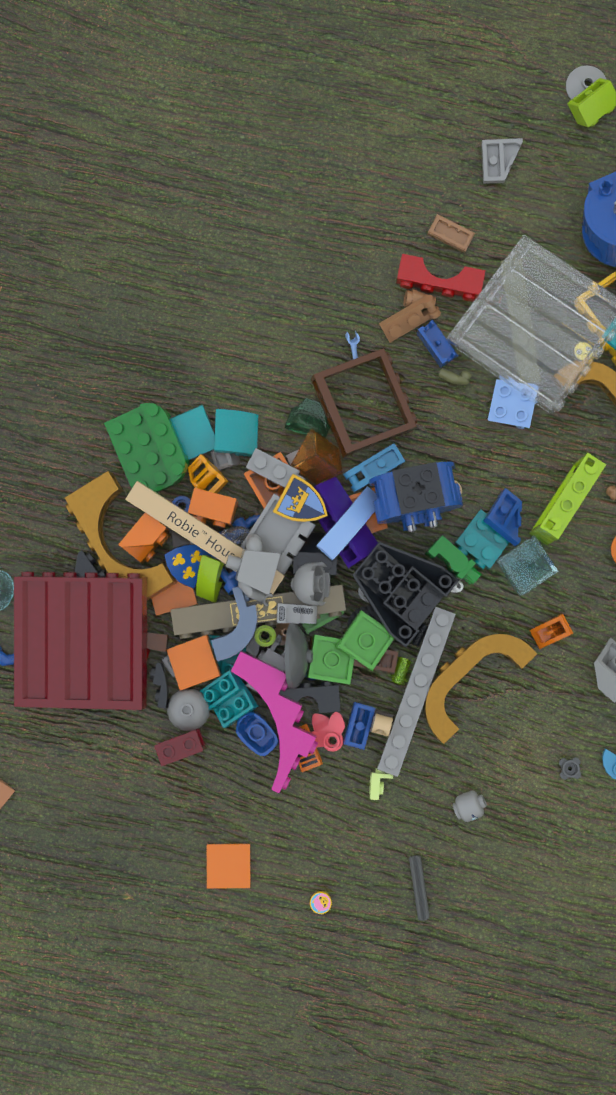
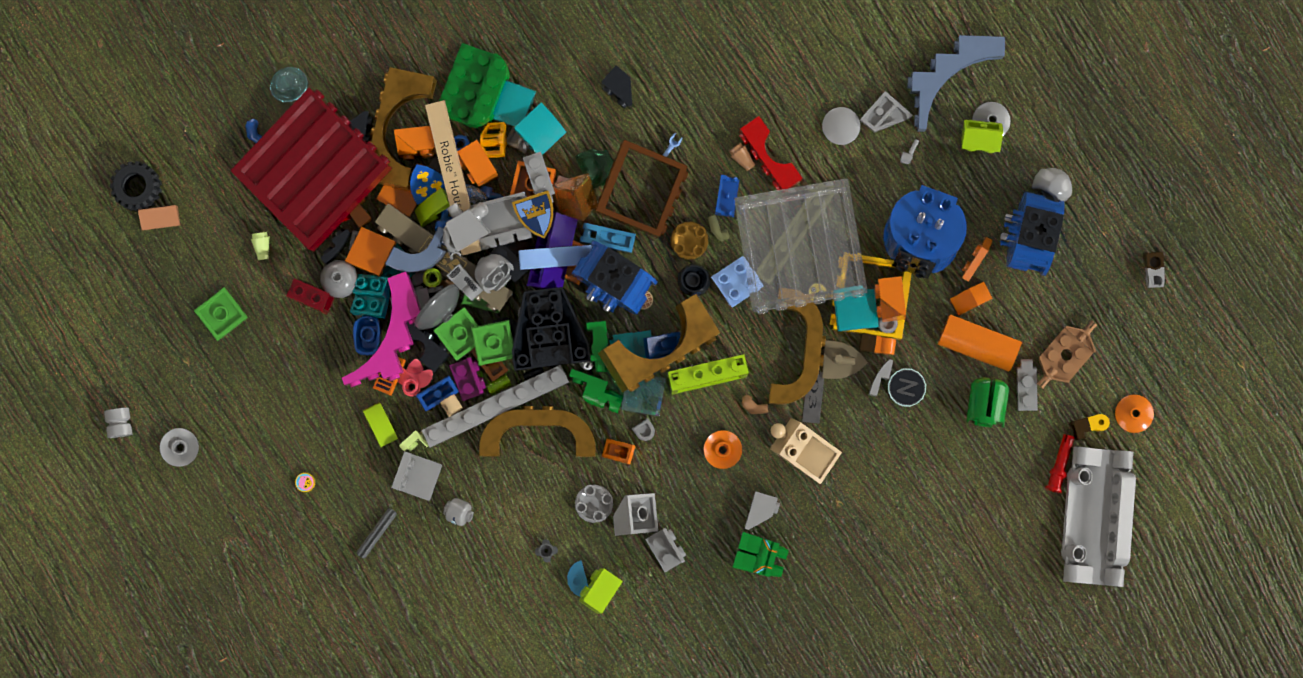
camera: 40 degrees right, 0 degrees up
orange tile [207,843,251,889] -> none
medium nougat plate [379,295,441,343] -> none
medium nougat plate [427,214,475,253] -> none
none -> light grey wheel [104,408,133,438]
none -> light grey dish [160,428,199,467]
none -> bright green tile [194,287,248,341]
none -> yellowish green cone [251,232,270,260]
none -> lime slope [362,402,398,447]
none -> light grey bracket [391,451,442,501]
none -> magenta bracket [449,357,486,401]
none -> green plate [569,369,624,414]
none -> light grey dish [575,485,613,523]
none -> pearl gold arch [598,294,720,393]
none -> black slope [601,65,633,110]
none -> light grey tile [632,418,655,441]
none -> pearl gold dish [671,222,708,260]
none -> black hat [677,264,711,296]
none -> light grey dish [822,107,860,145]
none -> light grey hand [900,139,919,164]
none -> sand blue arch [907,35,1005,132]

